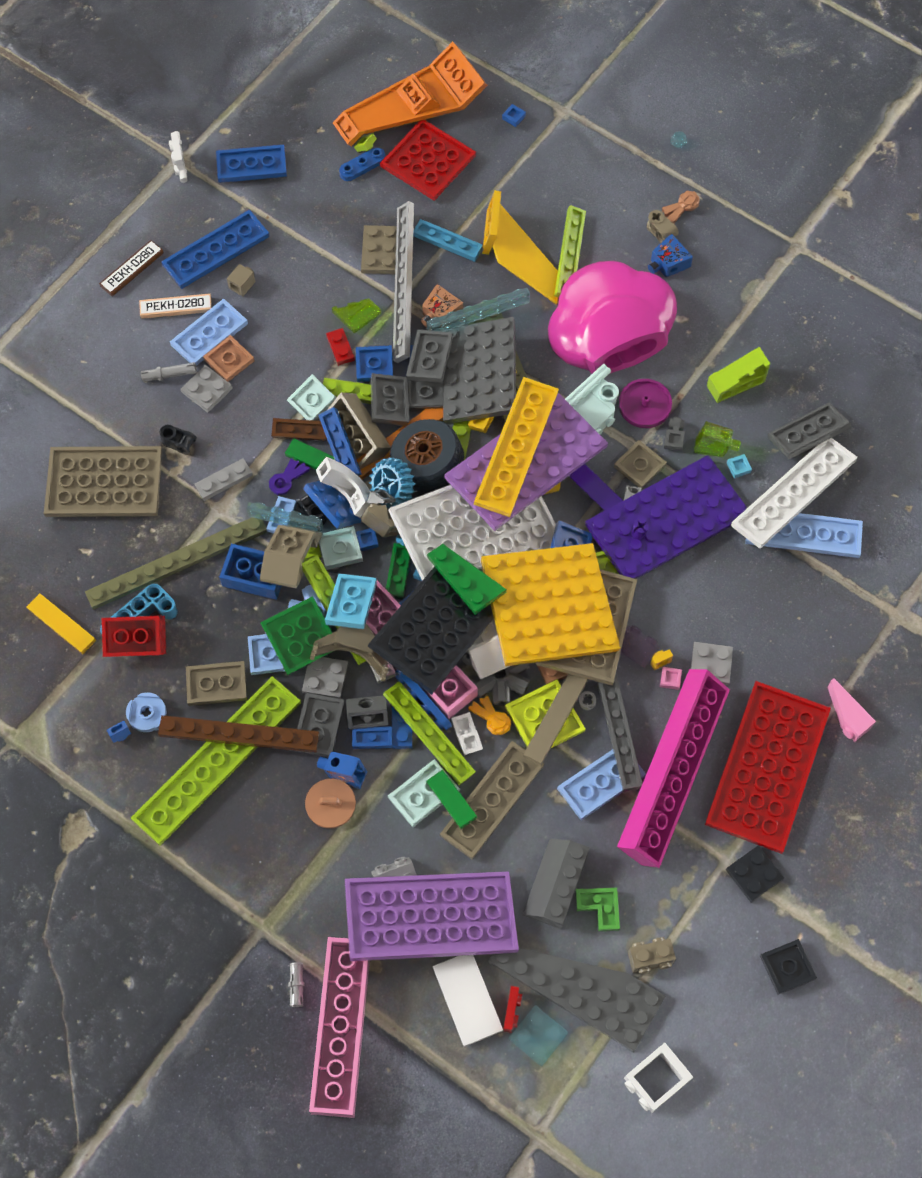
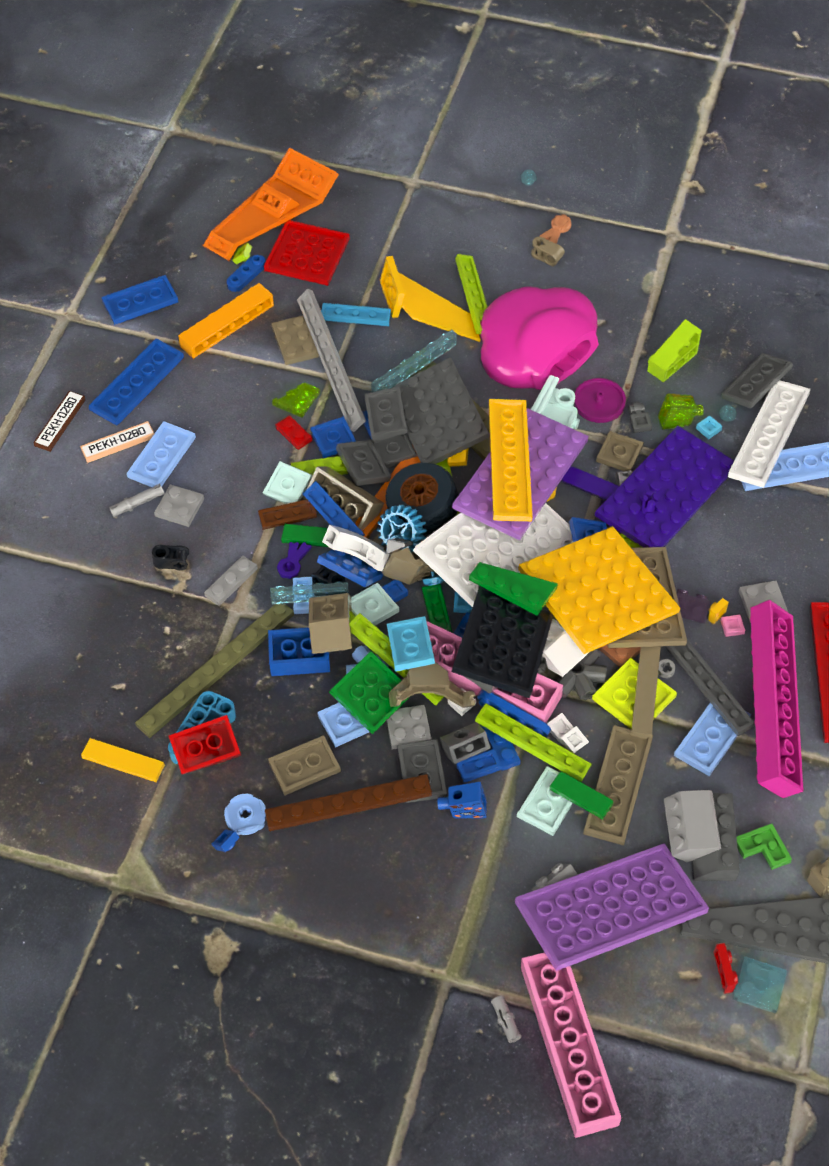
camera: 20 degrees left, 10 degrees down
dark tan plate [44,446,162,517] -> none
lime plate [131,676,301,846] -> none
white plate [169,131,188,183] -> none
nougat plate [203,335,255,382] -> none
dark tan brick [227,264,256,297] -> none
nougat shield [305,779,356,828] -> none
nougat torso [421,284,463,328] -> none
white tile [433,955,503,1047] -> none
light orange piece [468,696,511,735] -> none
blue plate [502,104,526,127] -> none
blue torso [648,234,693,277] -> none
none -> light orange brick [178,283,274,359]
none -> light grey slope [664,790,721,863]
none -> clear light blue plate [719,405,737,421]

